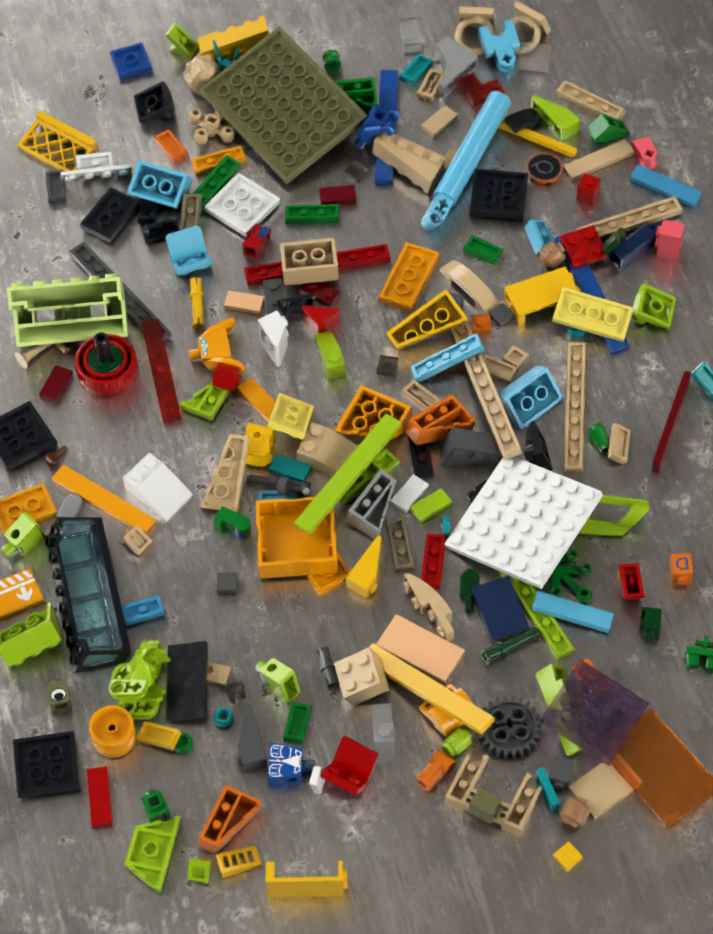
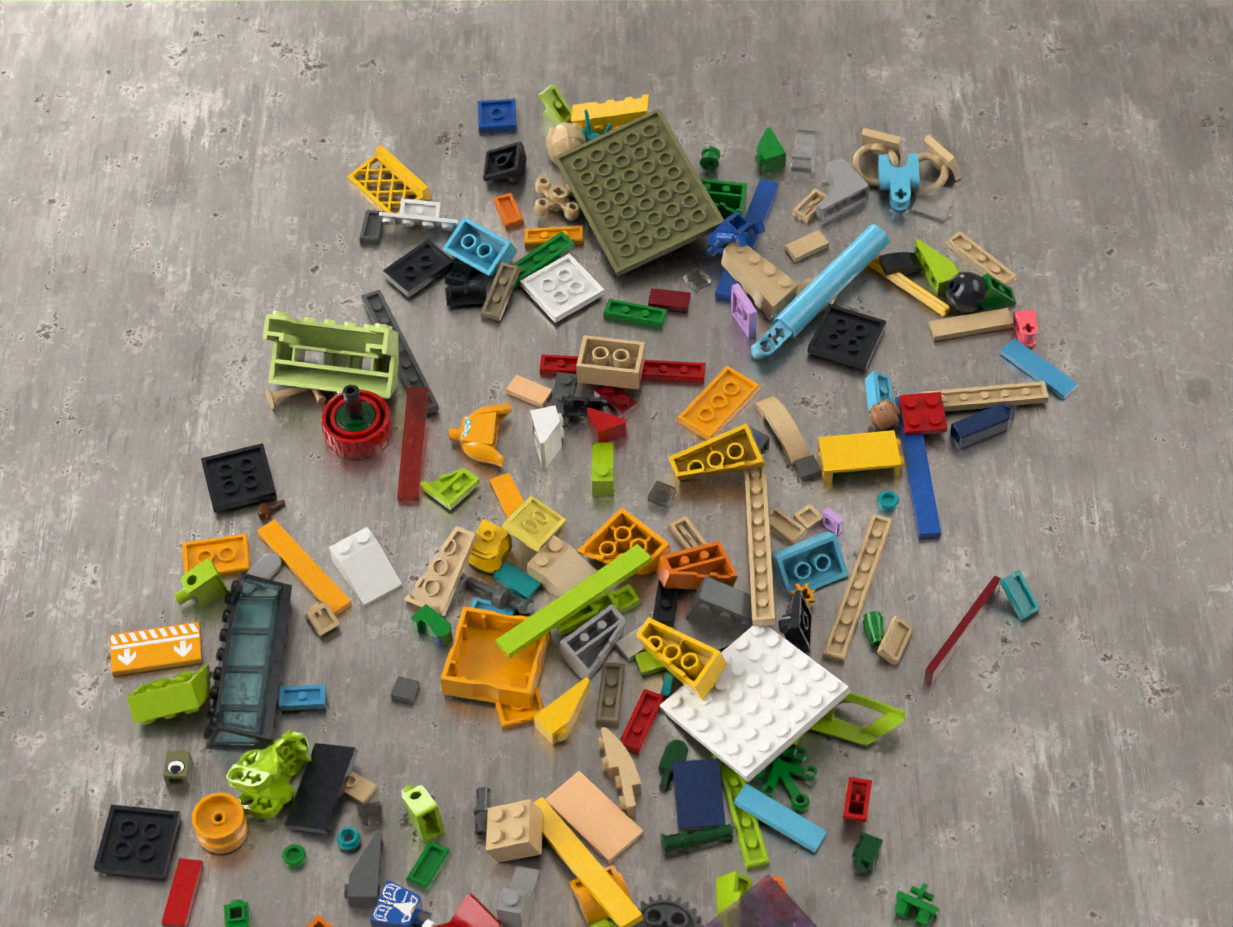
camera: 15 degrees right, 5 degrees down
dark red tile [39,365,73,403] -> none
yellow tile [136,721,181,750] -> none
medium azure bracket [166,225,213,276] -> none
yellow pin [189,277,204,330] -> none
red brick [212,362,242,391] -> none
red leg [242,224,271,259] -> none
teal tile [399,53,433,87] -> none
medium azure tile [410,333,485,383] -> none
clear red plate [458,72,505,107] -> none
green tile [463,235,504,265] -> none
orange plate [471,314,491,335] -> none
tile [527,153,562,185] -> none
light yellow tile [552,287,634,342] -> none
red brick [576,173,601,205] -> none
dark green slope [602,227,625,255] -> none
lime slope [632,283,676,329] -> none
coral brick [654,219,685,260] -> none
orange brick [669,553,693,585] -> none
none -> yellow wedge [636,617,728,701]
none -> lavender tile [731,283,757,340]
none -> green slope [755,127,786,173]
none -> light orange gear [788,583,816,608]
none -> lavender tile [822,507,845,536]
none -> black cylinder [946,271,986,313]

